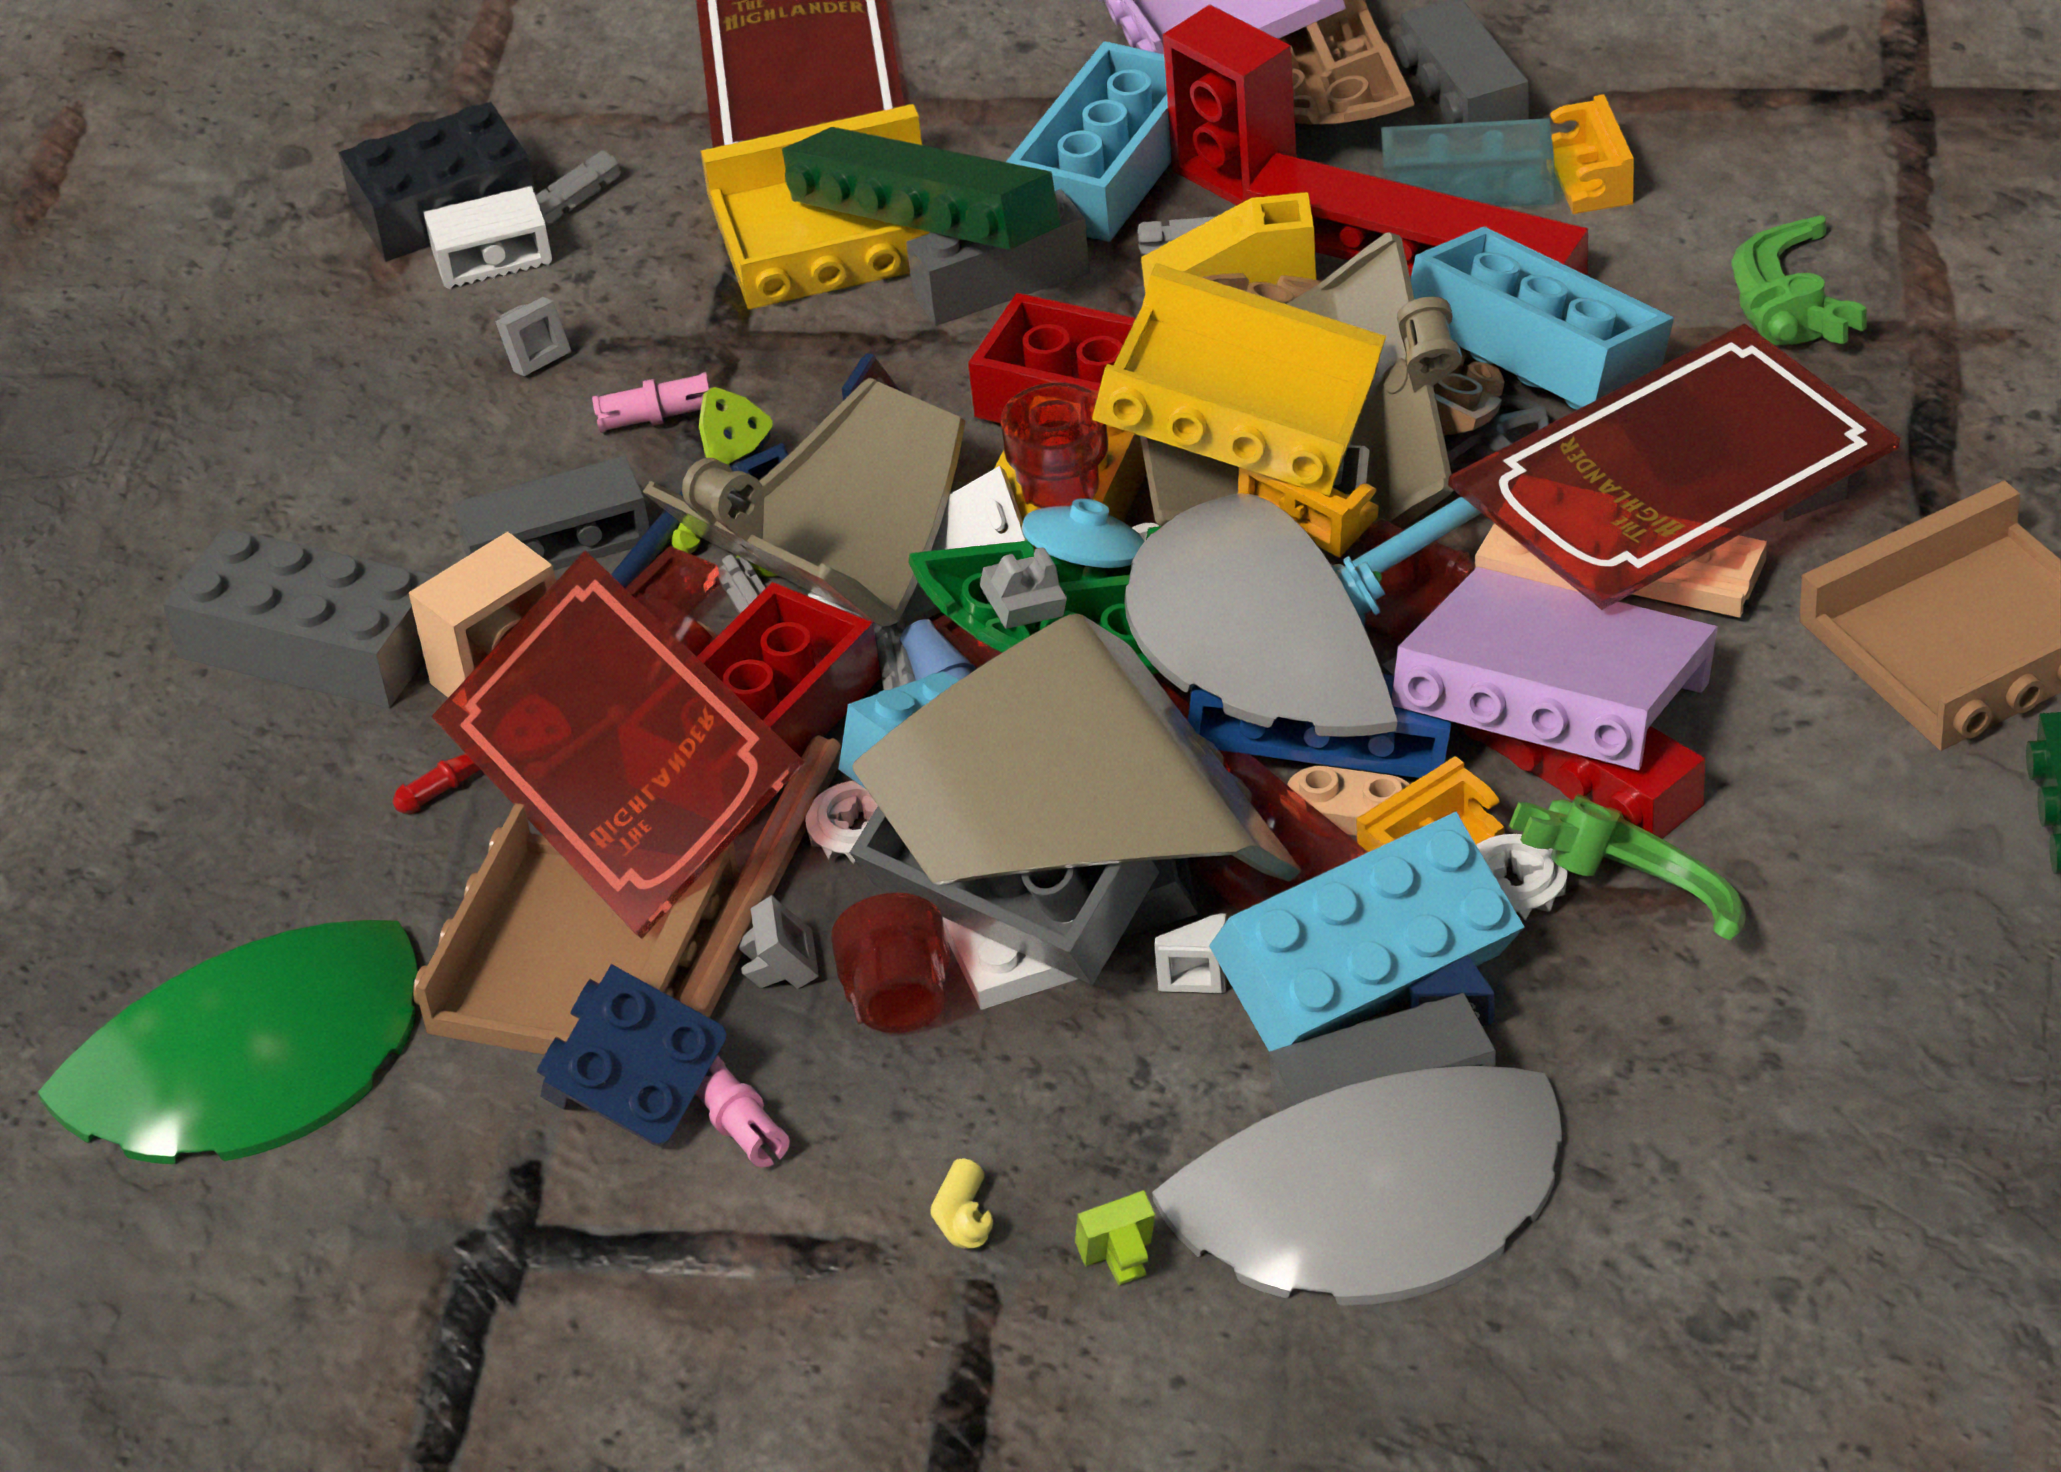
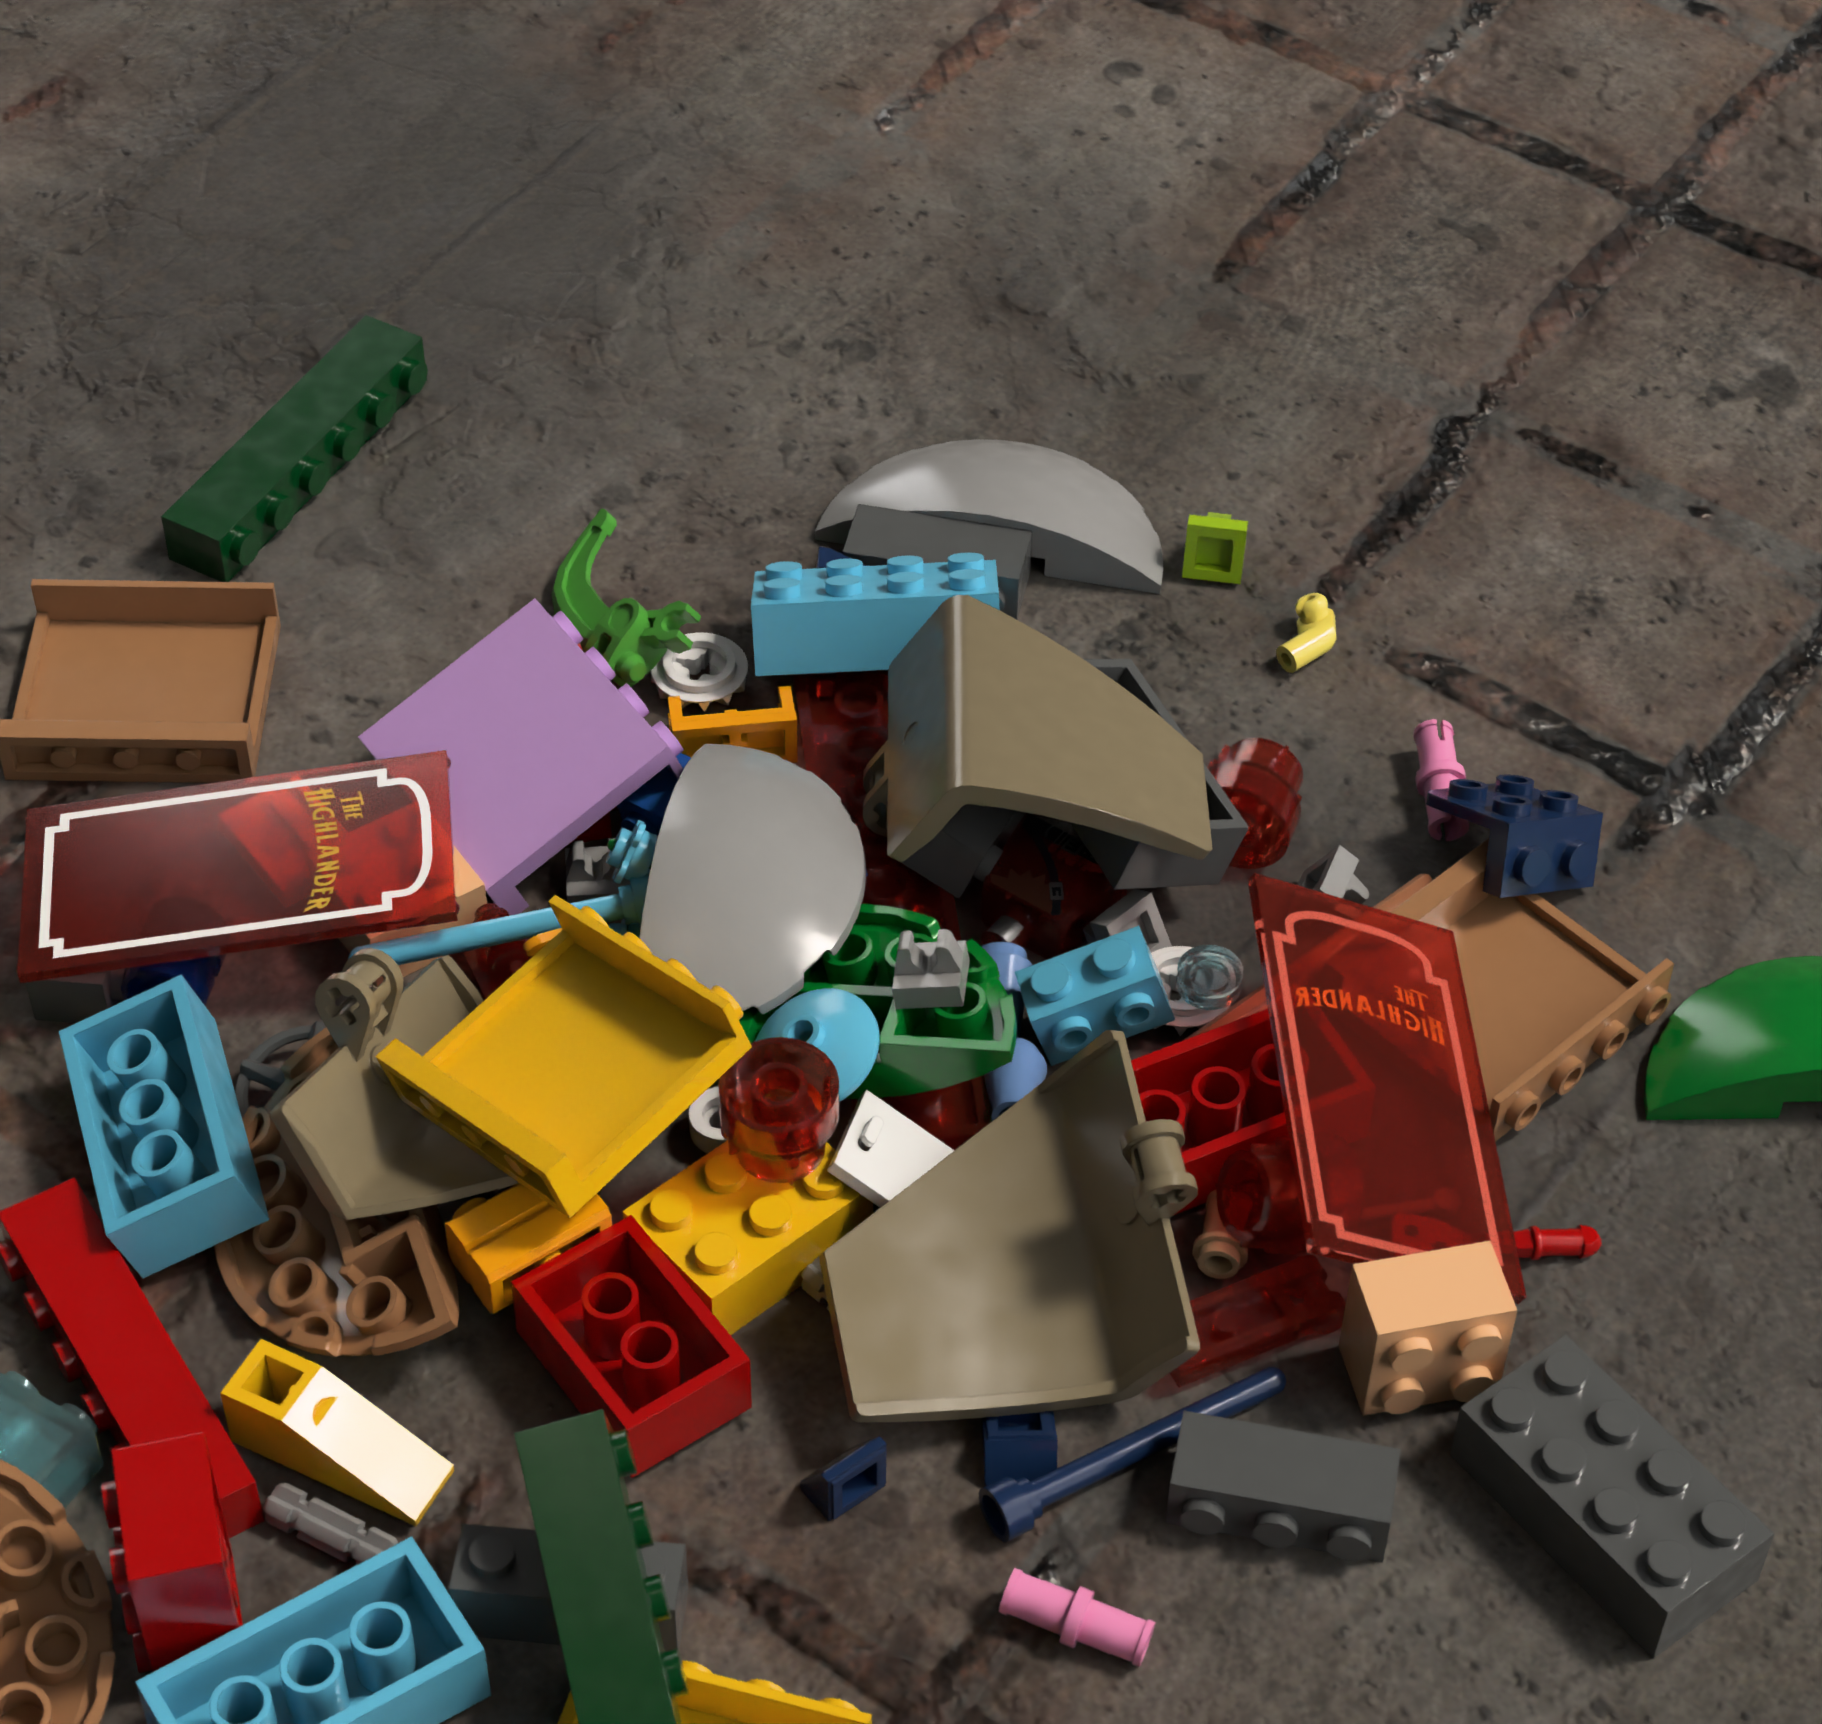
camera: 155 degrees left, 5 degrees up
lime piece [672,387,773,556] -> none
none -> clear light blue tile [1176,945,1243,1010]

